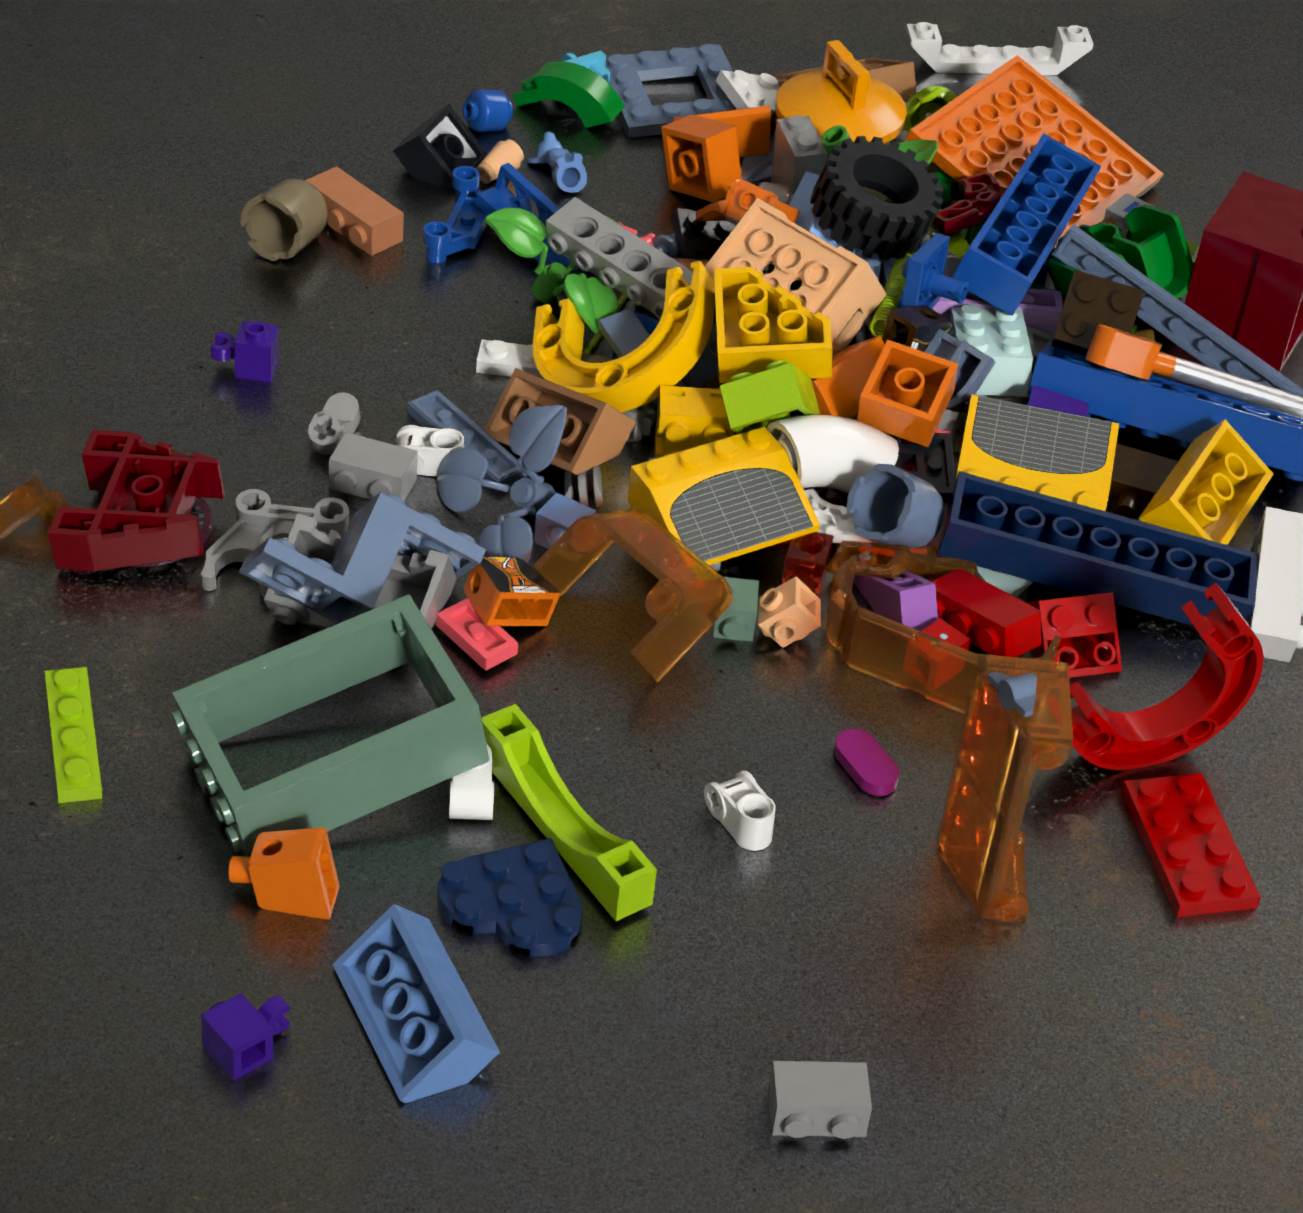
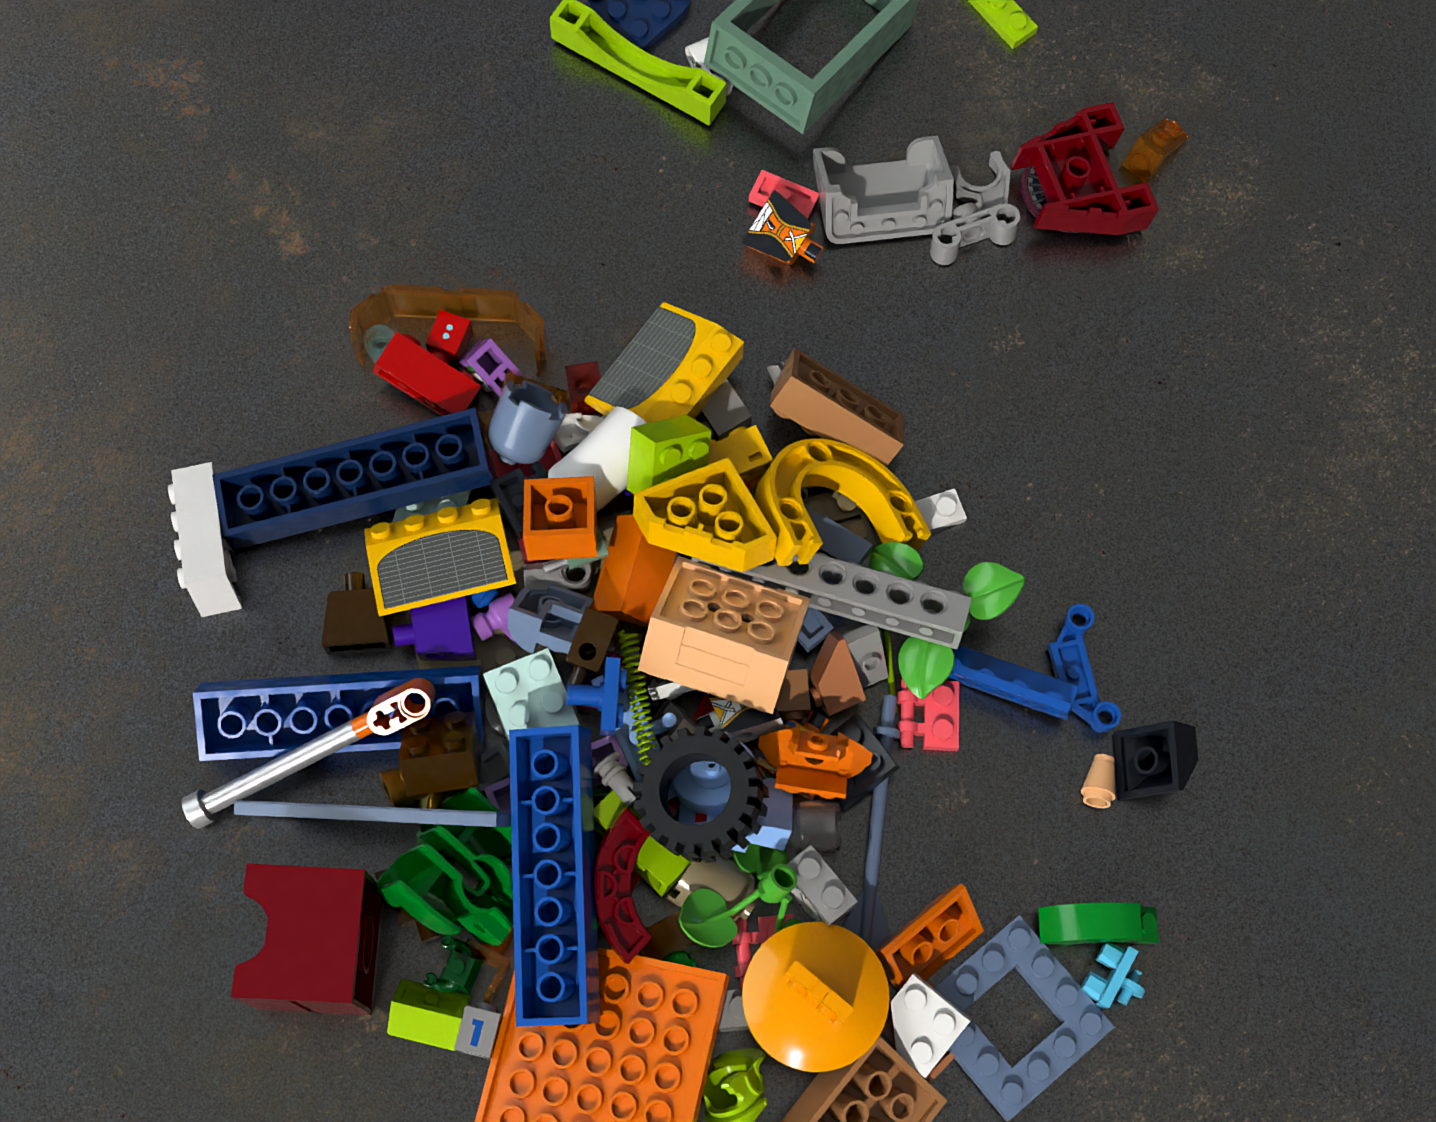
camera: 155 degrees right, 30 degrees up
dark purple brick [211,321,279,383] -> none
sand blue bracket [239,492,486,624] -> none
dark tan cylinder [240,178,328,261] -> none
nougat brick [305,166,404,256] -> none
light grey piece [308,392,361,455] -> none
light grey brick [329,432,418,501] -> none
white piece [396,425,464,477] -> none
sand blue tile [407,390,527,492] -> none
sand blue plant [437,405,567,563] -> none
blue head [462,89,513,132] -> none
medium blue animal [527,132,587,193] -> none
clear orange windscreen [533,508,733,683] -> none
medium blue brick [534,492,598,560] -> none
orange brick [661,114,742,202] -> none
white piece [704,770,776,851] -> none
sand green brick [713,576,759,642] -> none
light nougat brick [757,576,821,648] -> none
magenta tile [834,729,900,796] -> none
clear orange windscreen [937,654,1073,923] -> none
sand blue piece [987,672,1037,717] -> none
red slope [1026,592,1122,680] -> none
red piece [1043,583,1264,771] -> none
red plate [1121,773,1261,917] -> none
yellow brick [1139,419,1274,545] -> none

